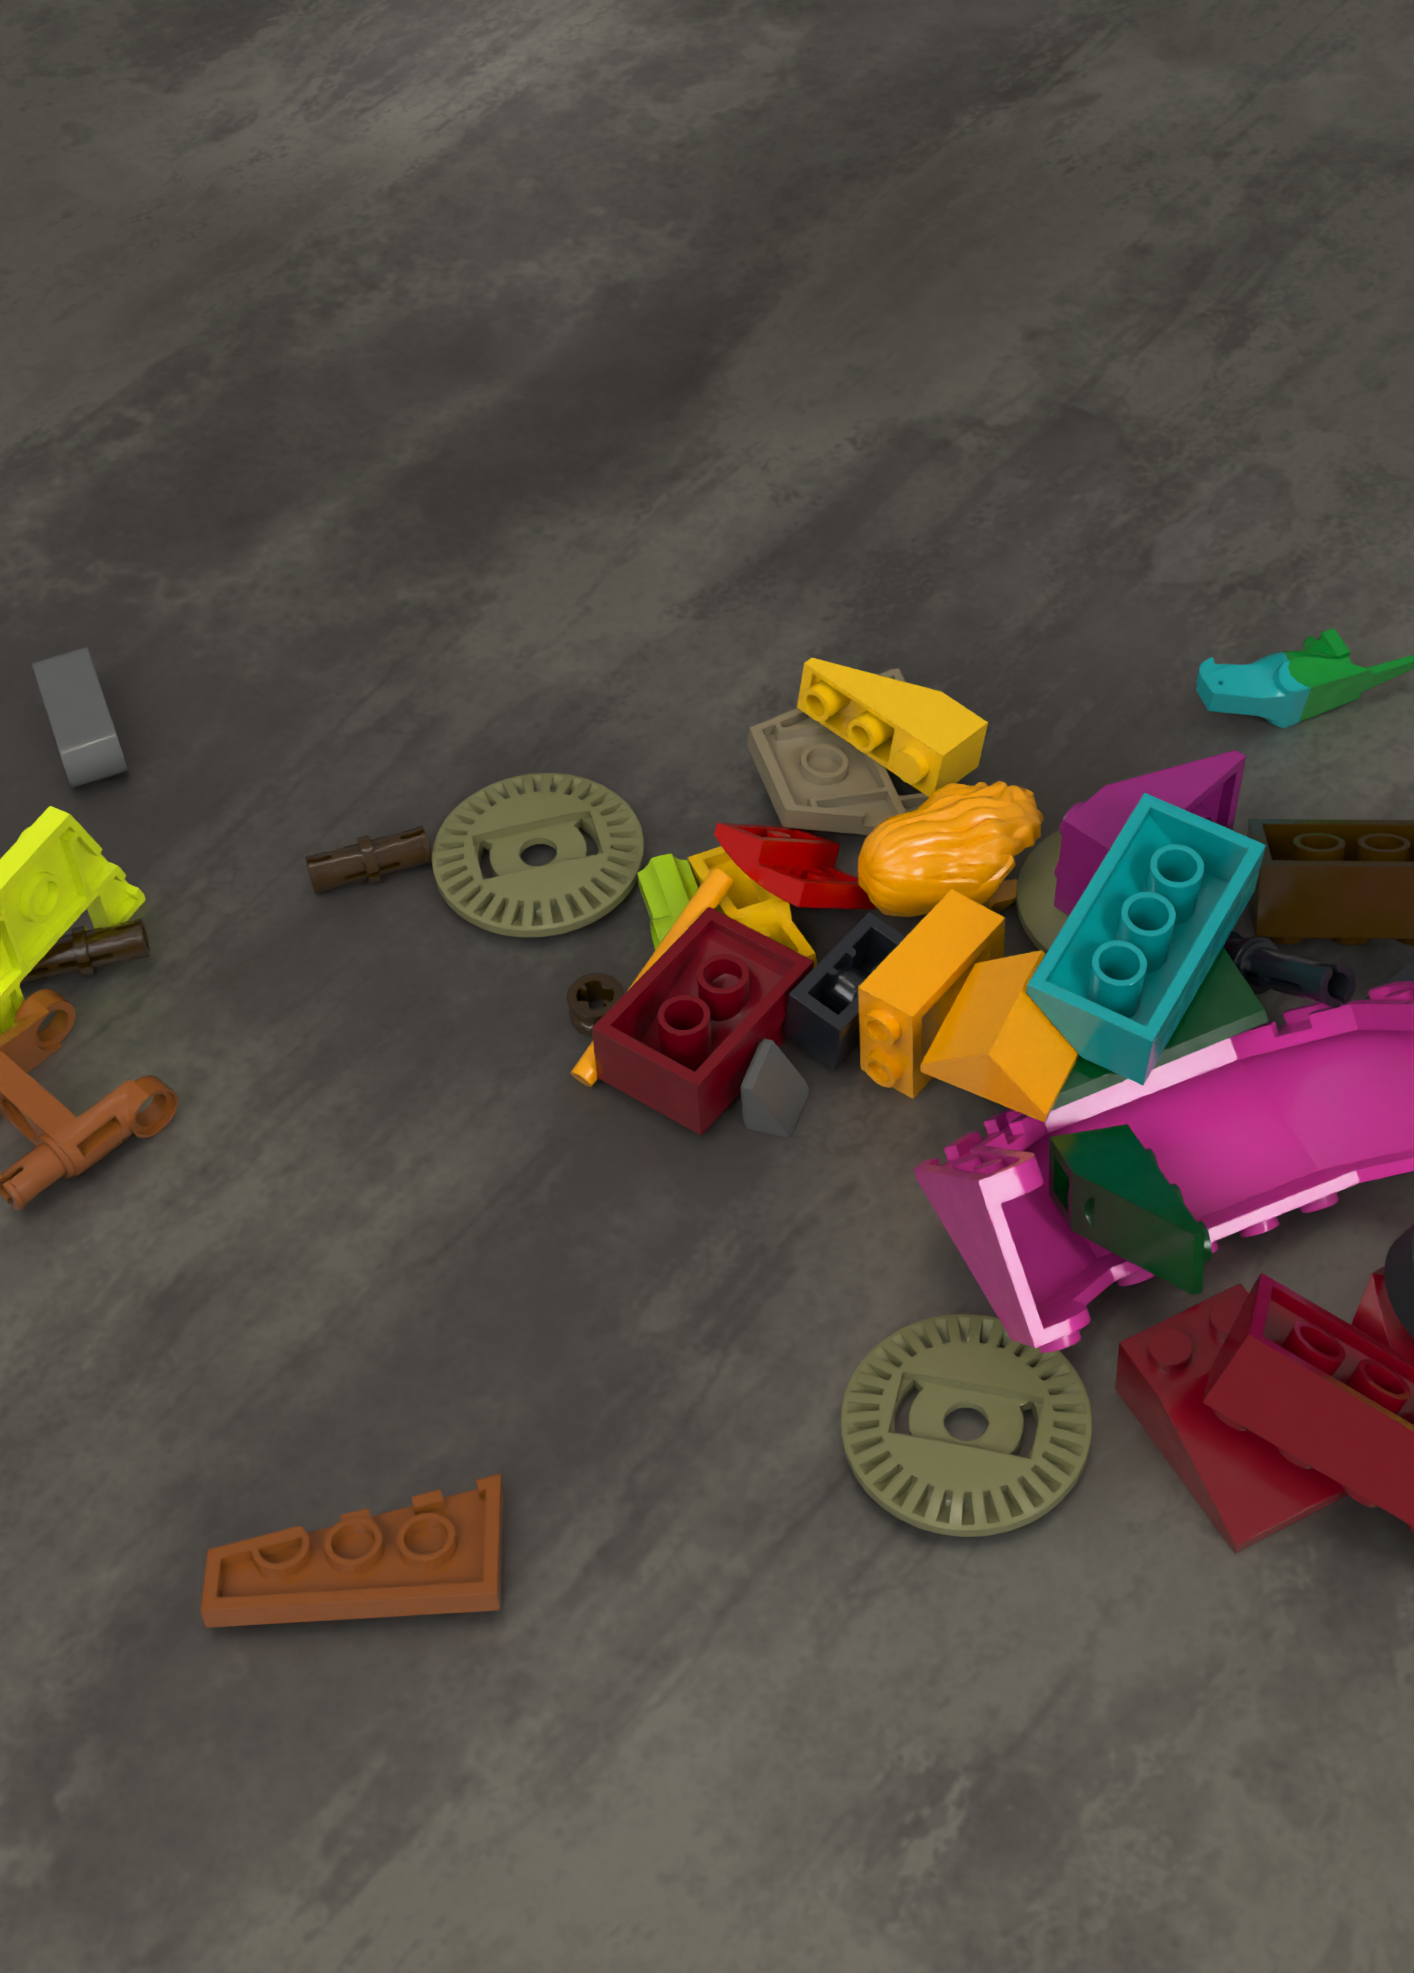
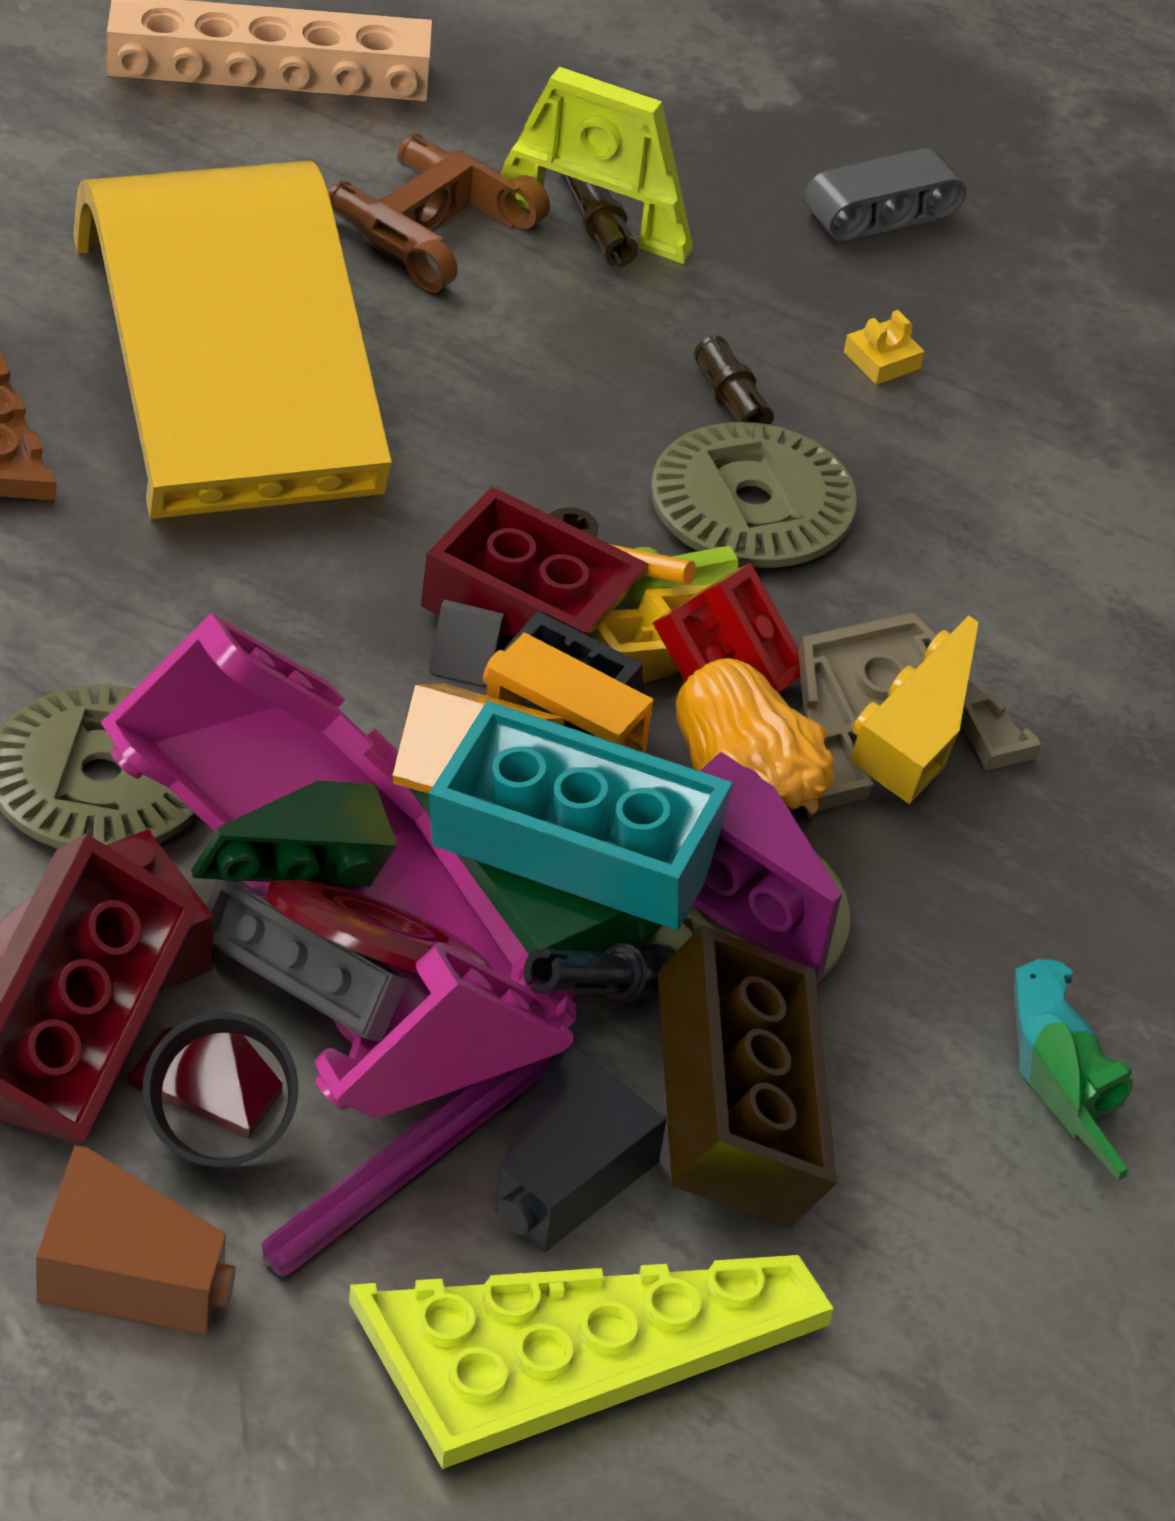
camera: 75 degrees right, 5 degrees down
none -> yellow panel [73,160,392,519]
none -> dark grey tile [206,880,409,1042]
none -> dark red piece [265,880,492,974]
none -> yellow tile [844,310,925,385]

